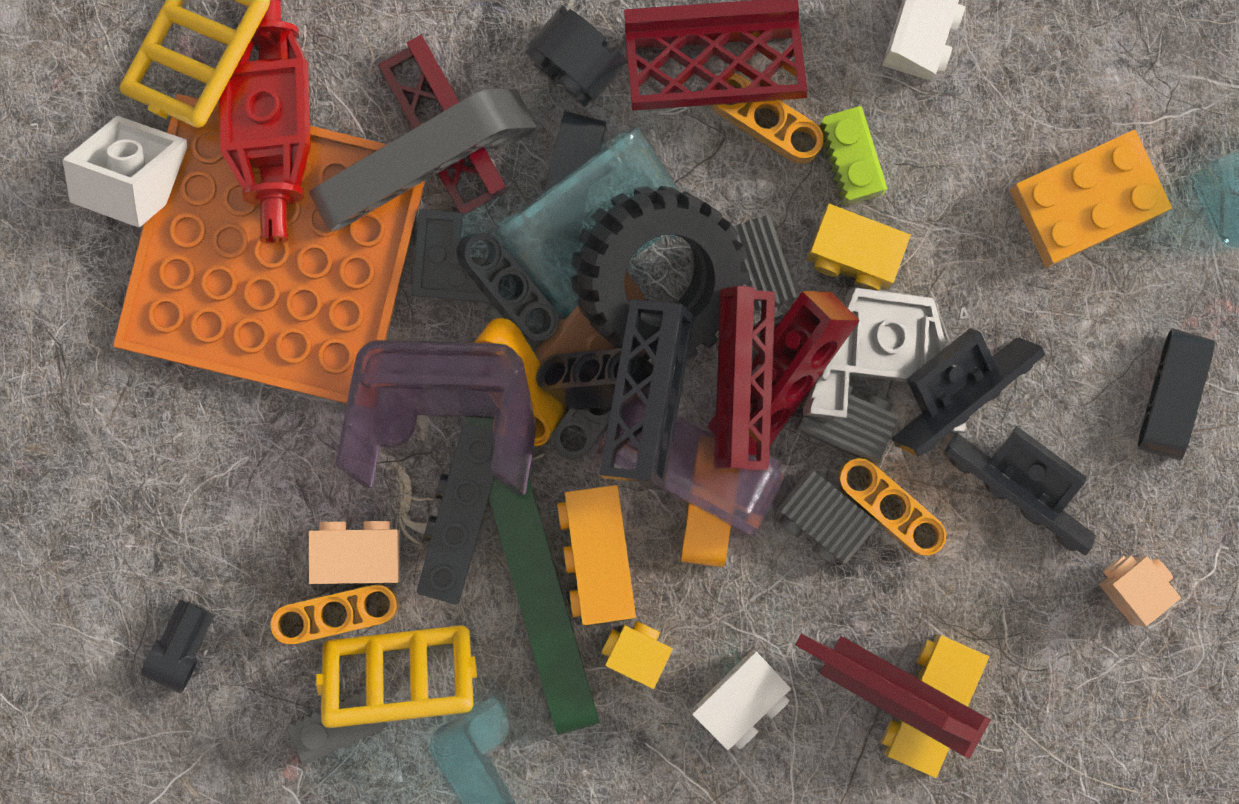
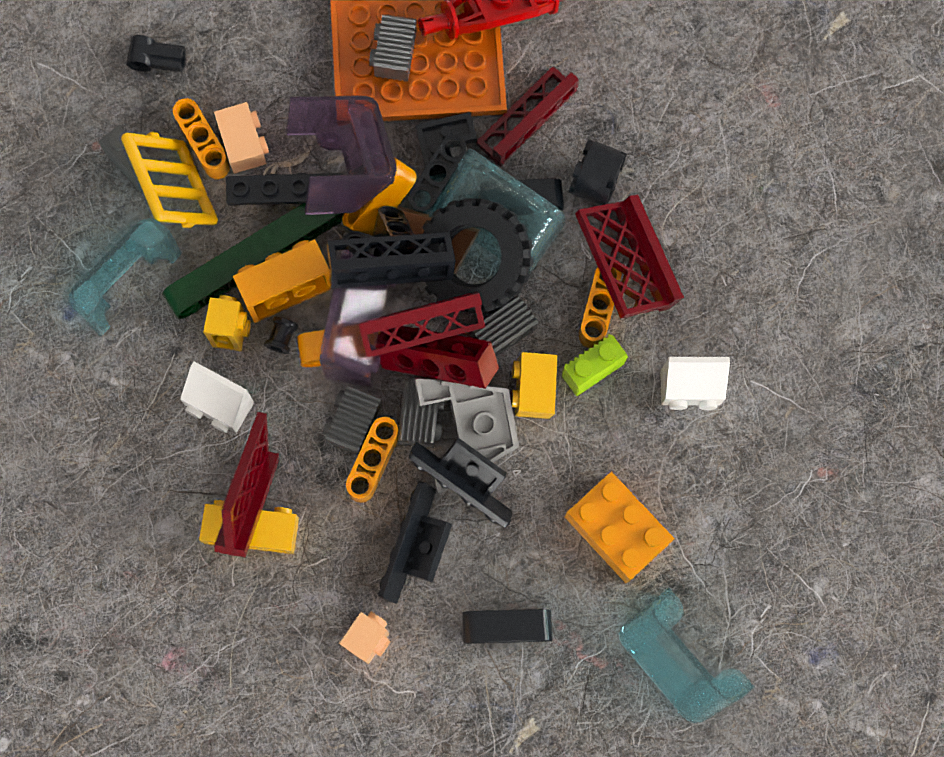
camera: 75 degrees right, 10 degrees down
dark grey beam [309,89,537,232] -> none
none -> black bush [264,316,298,354]
none -> dark grey brick [369,14,417,82]

